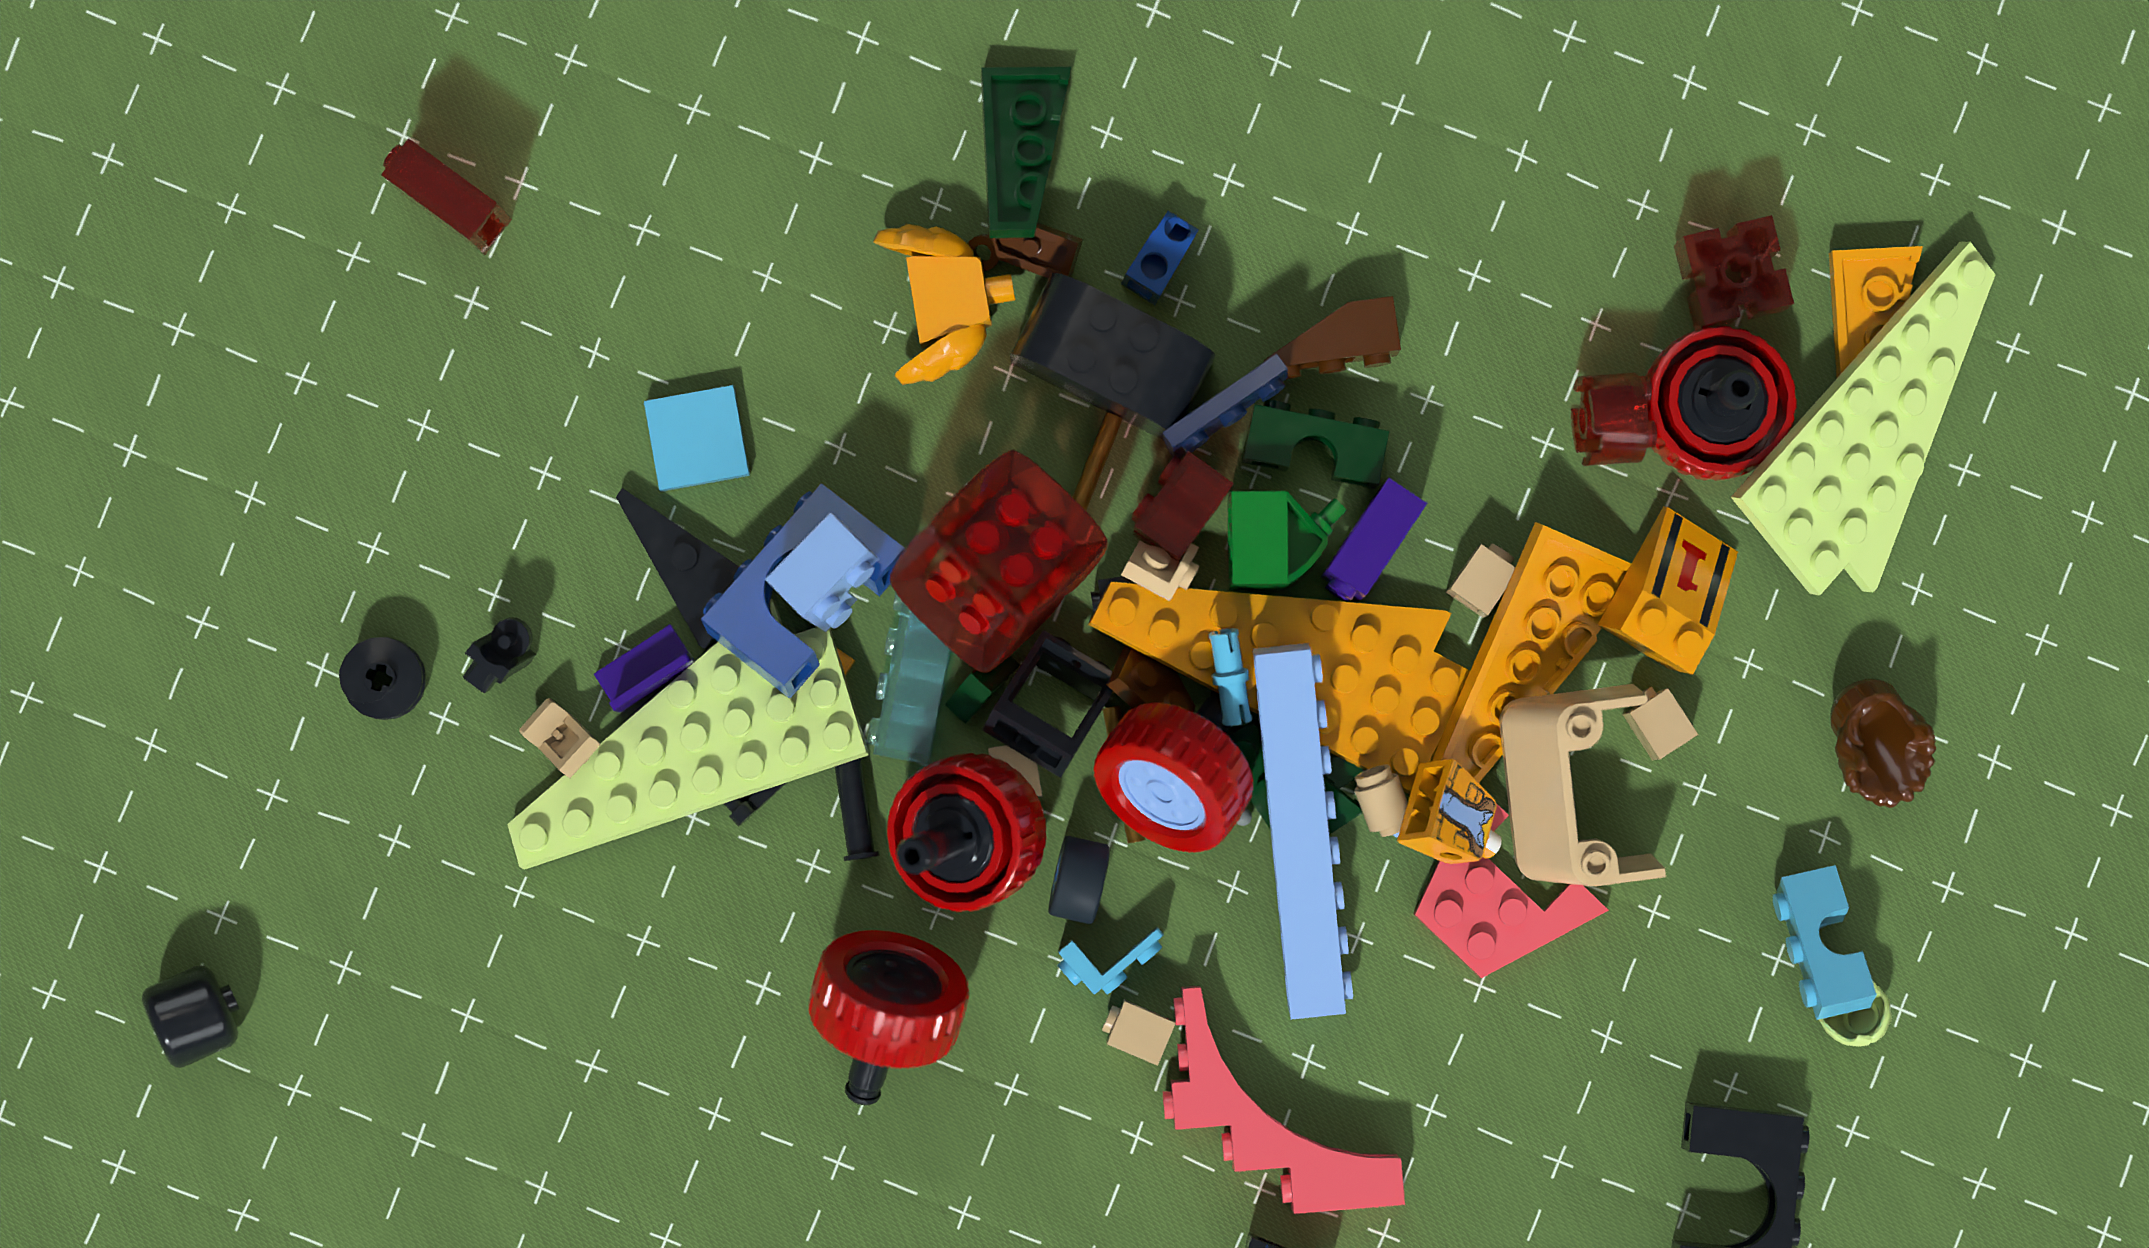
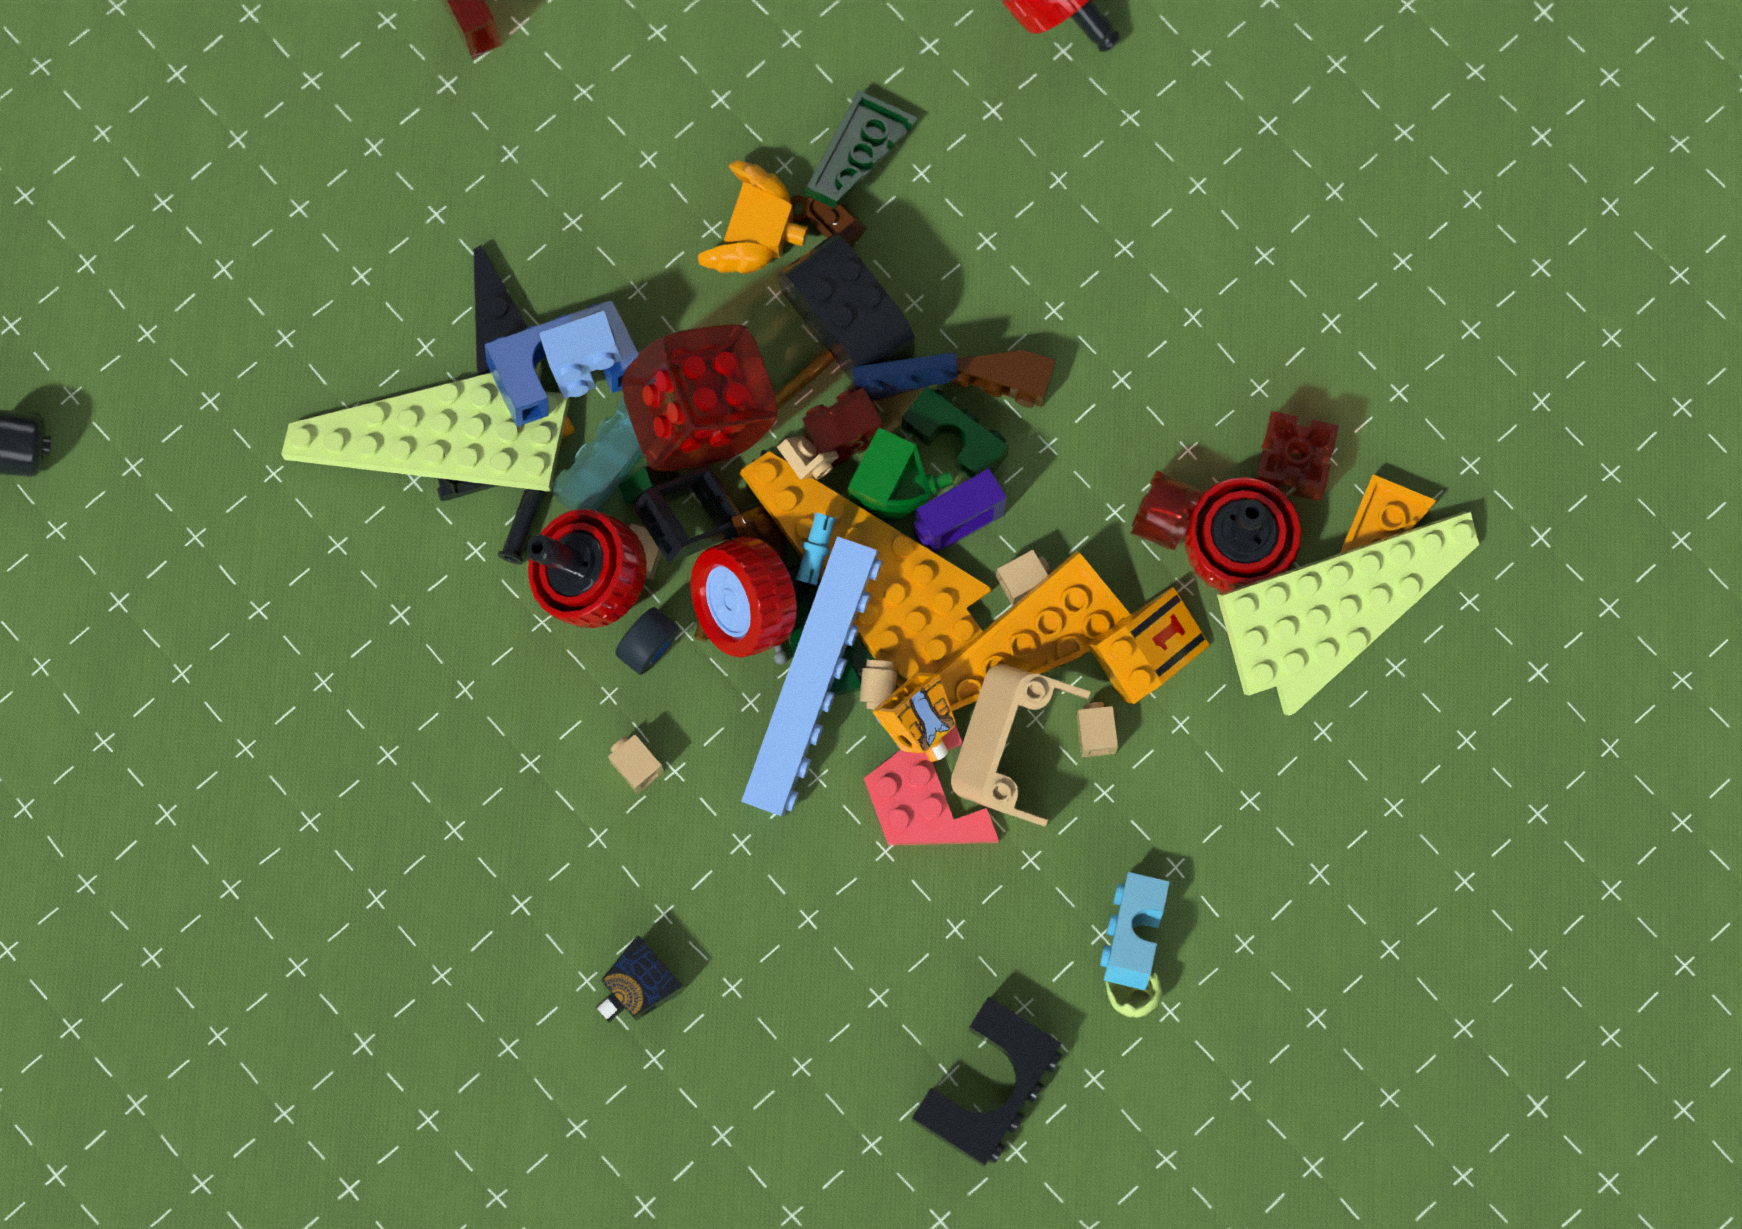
camera: 30 degrees right, 10 degrees down
black piece [339,637,427,720] -> none
black hips [463,617,536,693] -> none
tan bracket [519,698,601,778] -> none
dark purple panel [594,624,695,713] -> none
medium azure tile [644,385,750,492] -> none
red wheel [808,930,969,1106] -> none
medium azure bracket [1057,927,1164,995] -> none
blue leg [1121,210,1199,305] -> none
coral arch [1163,986,1405,1214] -> none
reddish brown hair [1830,679,1936,808] -> none

